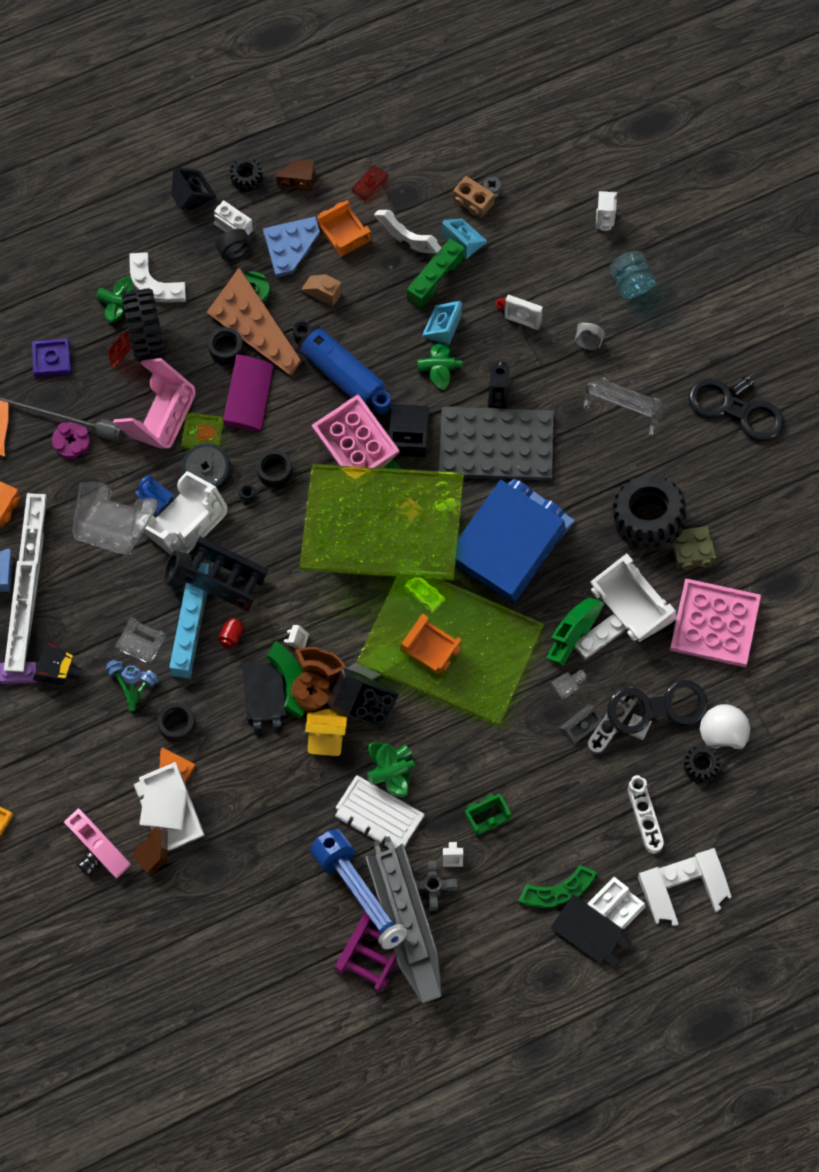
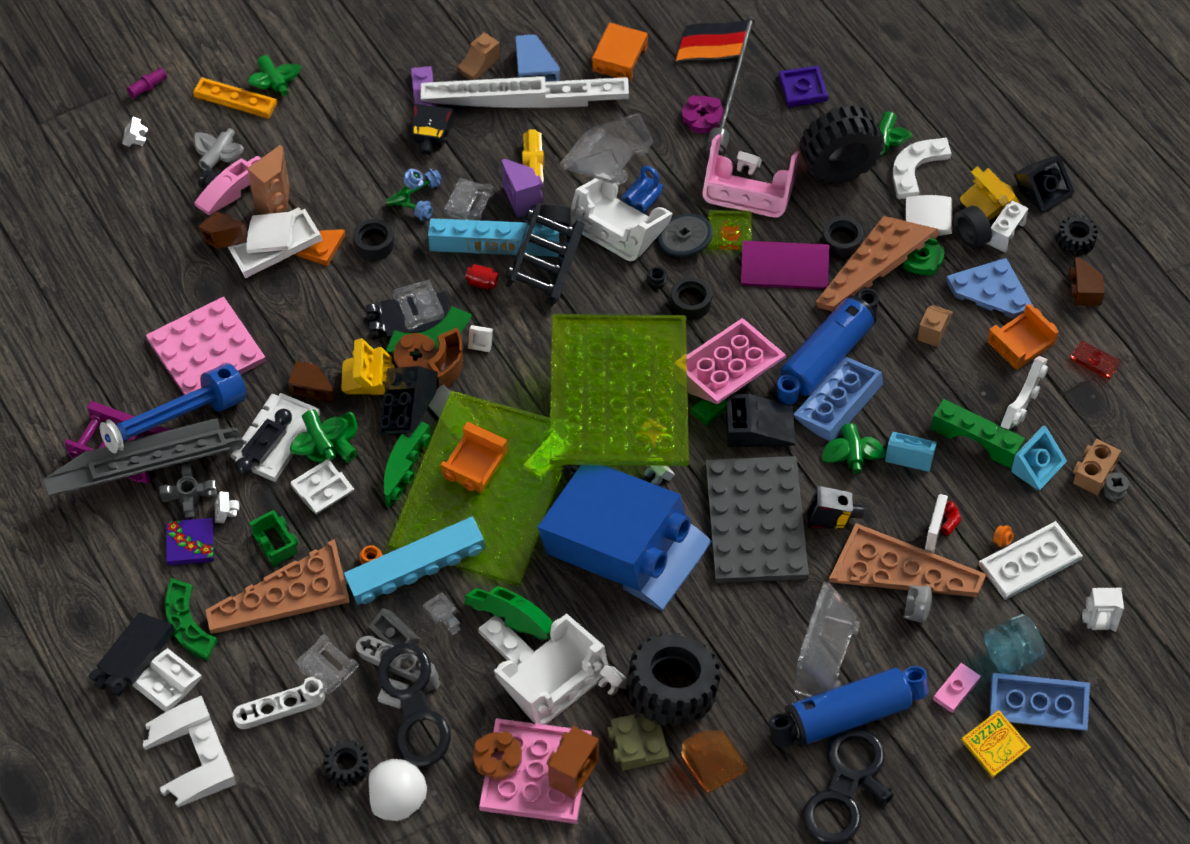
camera: 85 degrees right, 10 degrees down
none -> white tile [122,117,148,147]
none -> bright pink plate [146,296,266,395]
none -> dark purple tile [166,518,214,565]
none -> light grey plant [194,128,244,170]
none -> nougat wing [206,539,350,634]
none -> black plate [235,408,292,476]
none -> nougat slope [247,145,290,214]
none -> reddish brown slope [288,361,334,403]
none -> white slope [290,460,354,514]
none -> clear plate [295,634,359,695]
none -> medium azure brick [344,516,486,605]
none -> orange plate [359,545,383,565]
none -> green slope [384,422,432,508]
none -> clear plate [392,280,444,330]
none -> dark orange plate [473,731,522,781]
none -> medium lavender slope [501,159,544,218]
none -> yellow piece [522,130,544,183]
none -> dark orange brick [547,726,599,799]
none -> white tile [598,665,627,695]
none -> clear orange slope [681,730,749,793]
none -> white tile [737,151,762,176]
none -> blue piece [769,666,928,747]
none -> medium blue slope [793,357,883,442]
none -> nougat wing [829,523,986,597]
none -> white slope [906,195,952,236]
none -> bright pink plate [933,663,981,713]
none -> yellow piece [960,166,1020,220]
none -> yellow tile [961,710,1031,778]
none -> white tile [978,521,1083,600]
none -> medium blue slope [990,673,1090,731]
none -> orange plate [993,525,1014,548]

